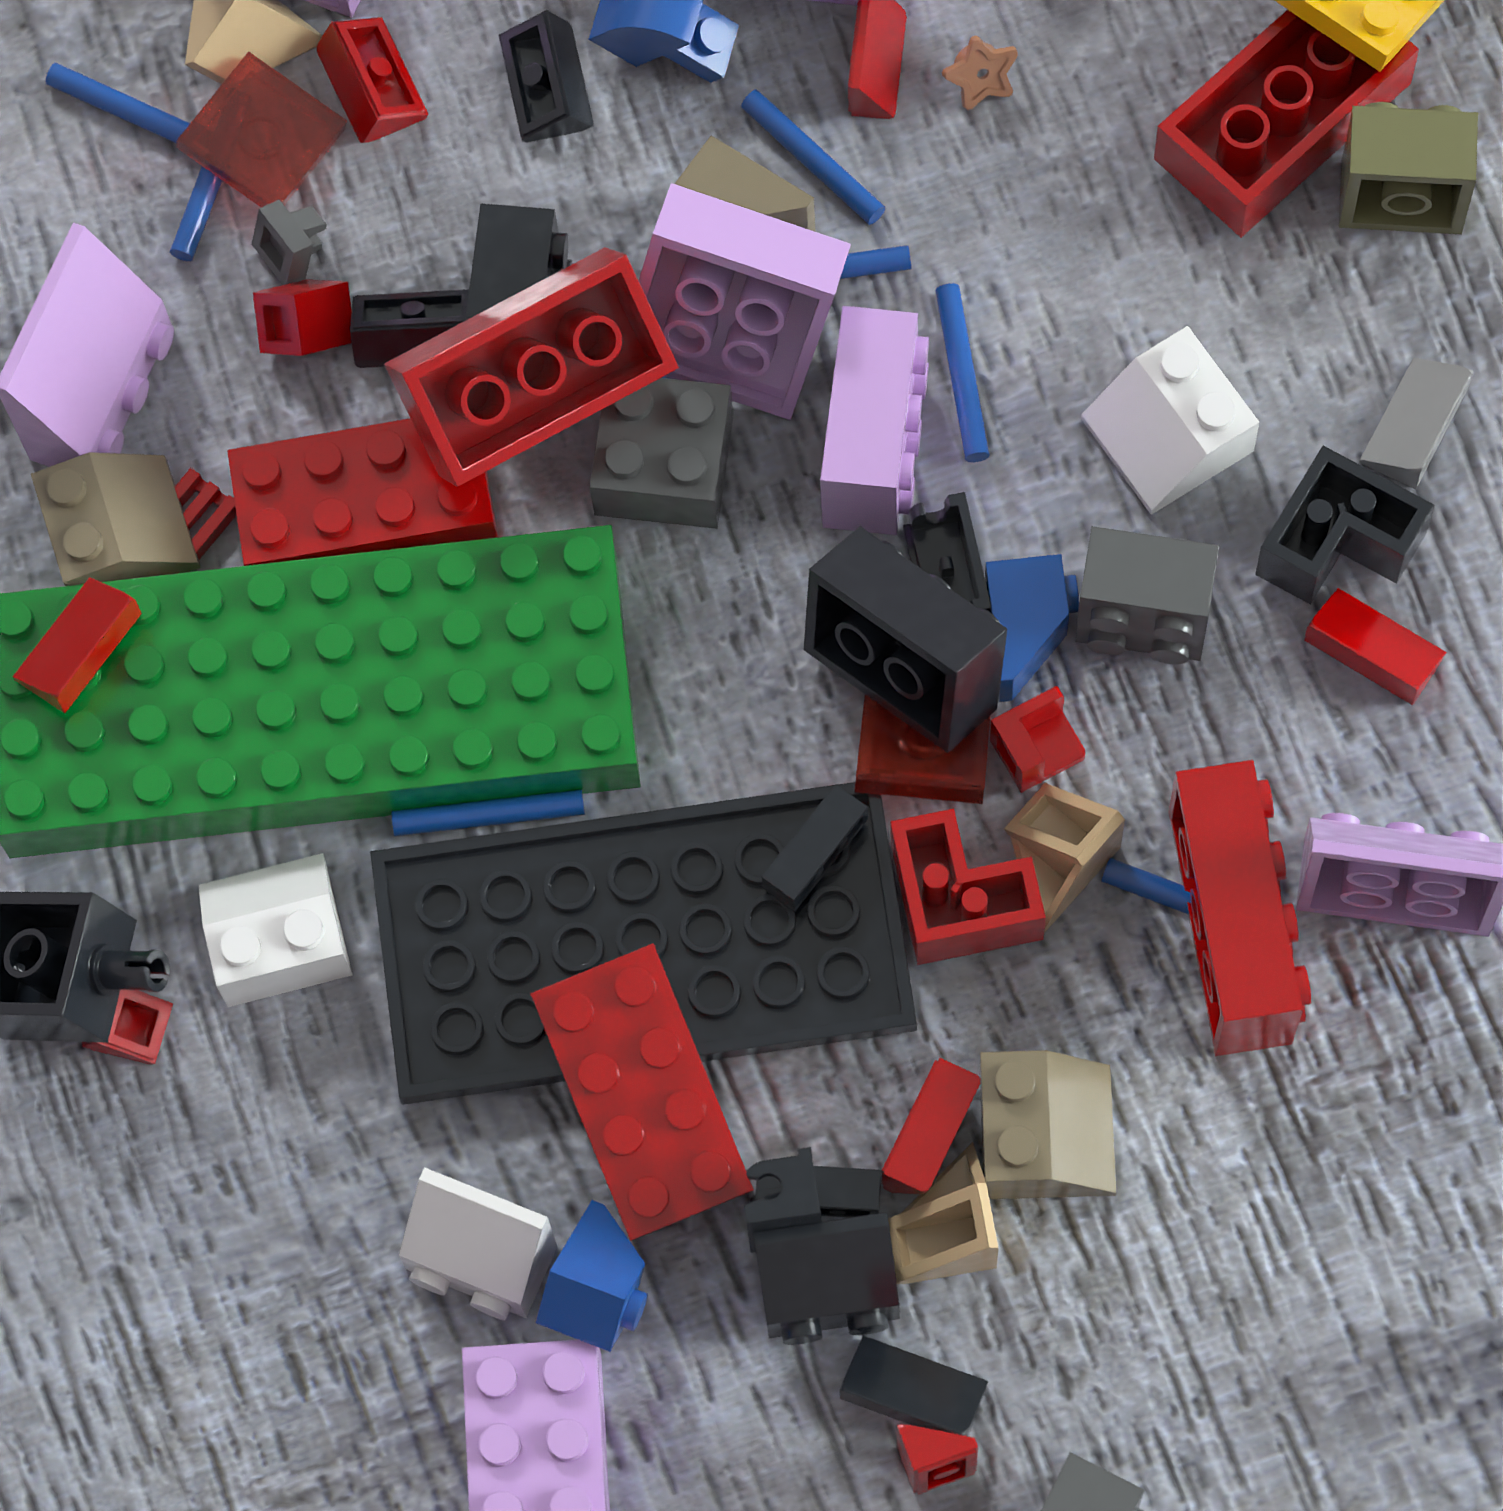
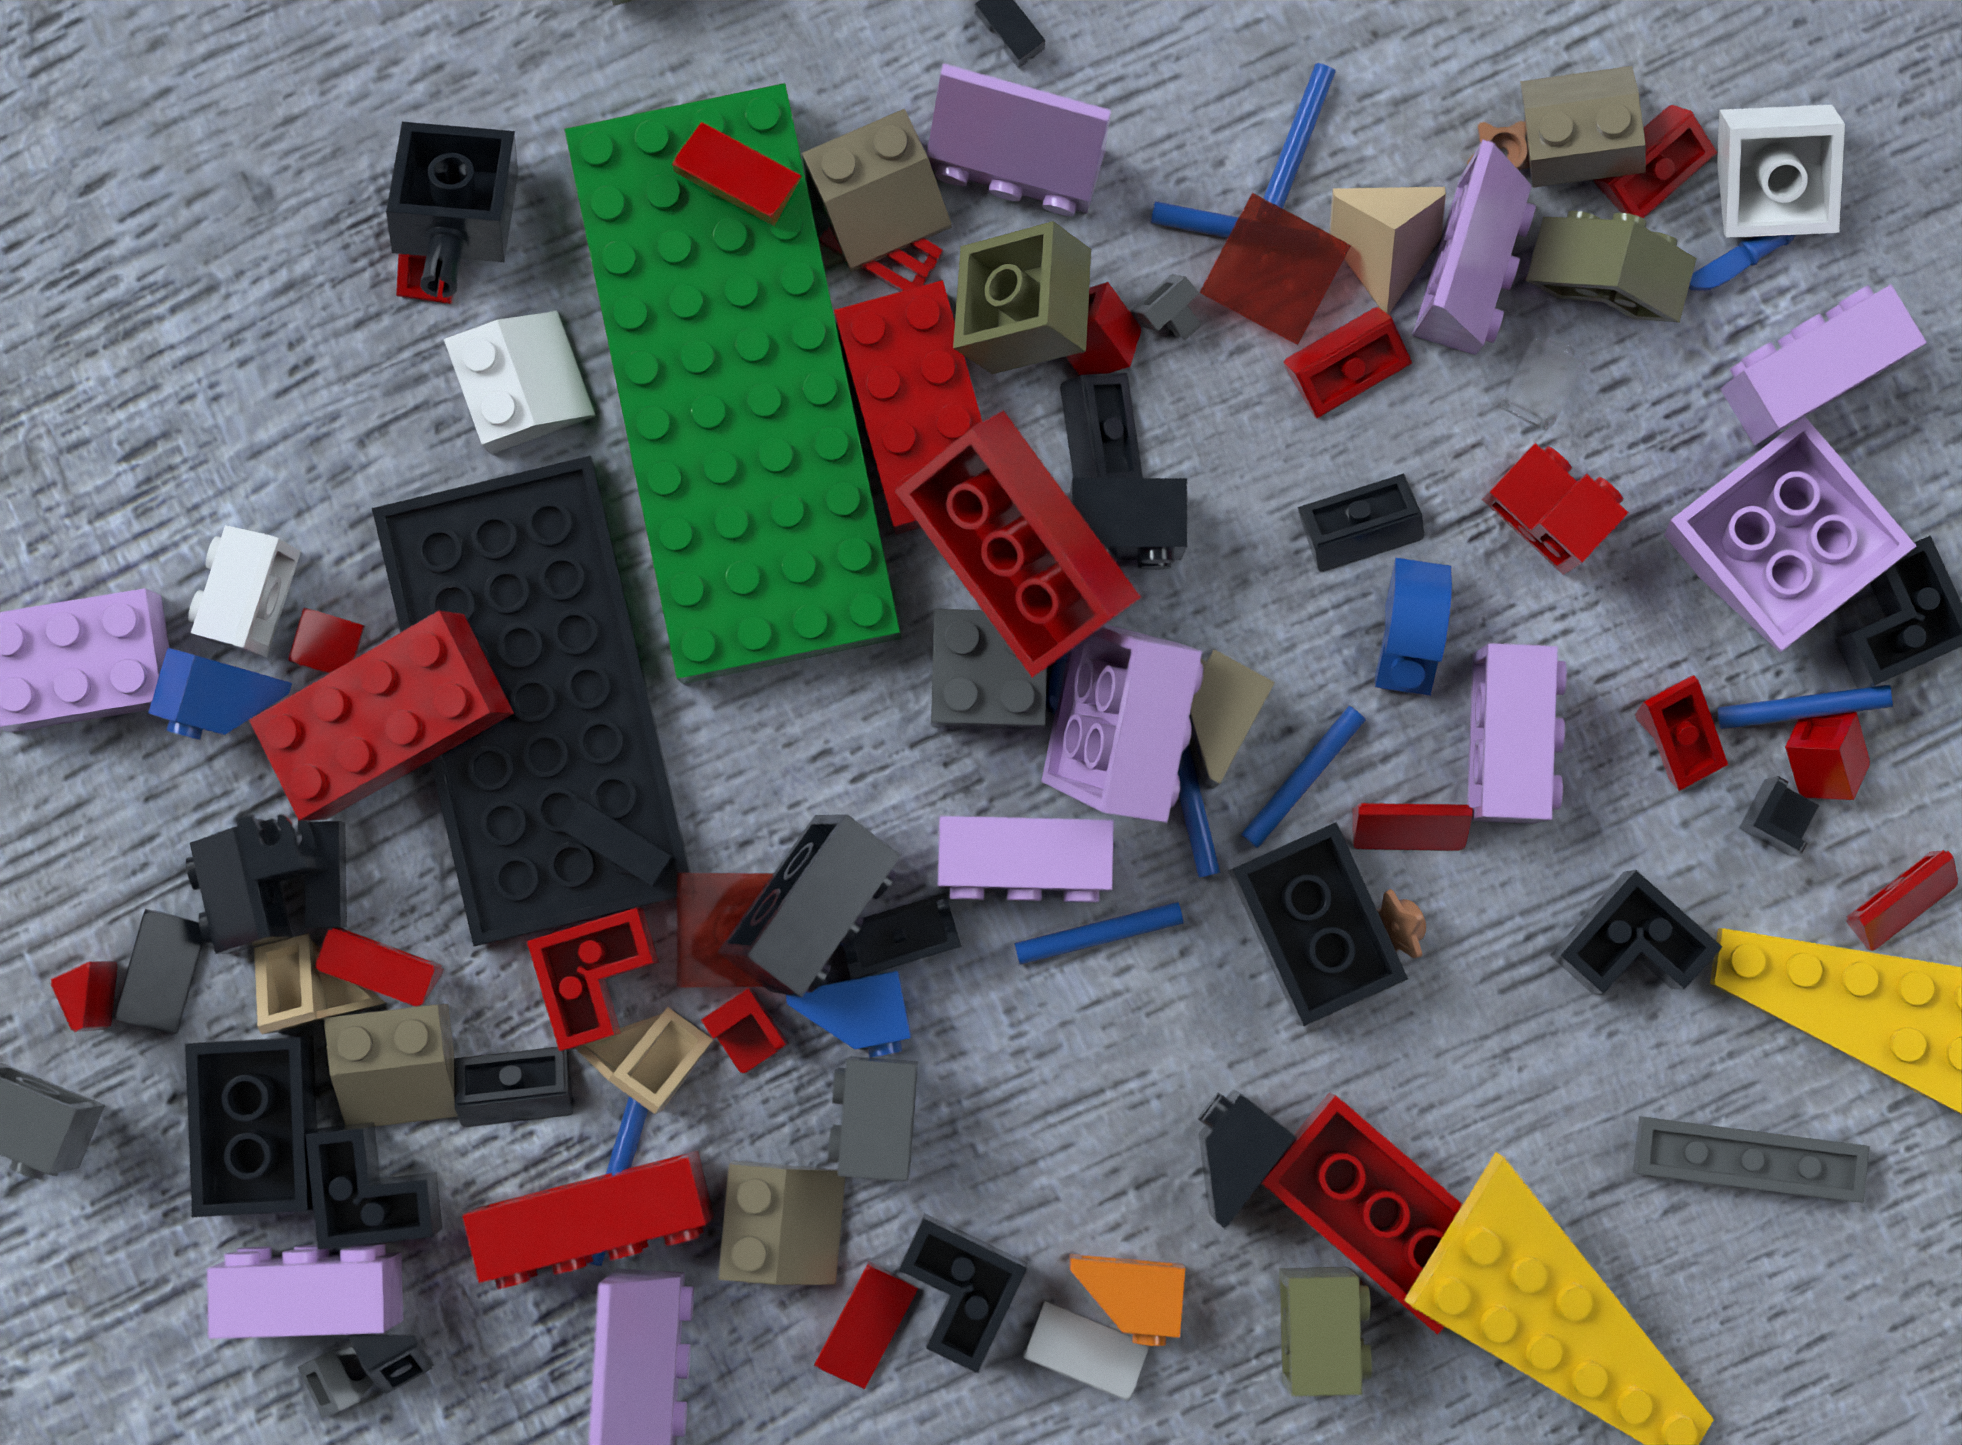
camera: 80 degrees right, 15 degrees up
blue bar [392,790,585,836] -> none
white slope [1081,326,1259,515] -> none
none -> black brick [185,1036,317,1217]
none -> lavender brick [207,1243,403,1339]
none -> red slope [288,607,365,674]
none -> dark grey tile [297,1347,374,1418]
none -> black brick [306,1122,443,1250]
none -> black slope [347,1334,434,1394]
none -> black slope [454,1047,573,1127]
none -> dark tan slope [718,1160,846,1285]
none -> olive brick [953,221,1091,374]
none -> orange slope [1069,1254,1186,1346]
none -> black slope [1198,1089,1296,1229]
none -> black brick [1228,822,1408,1027]

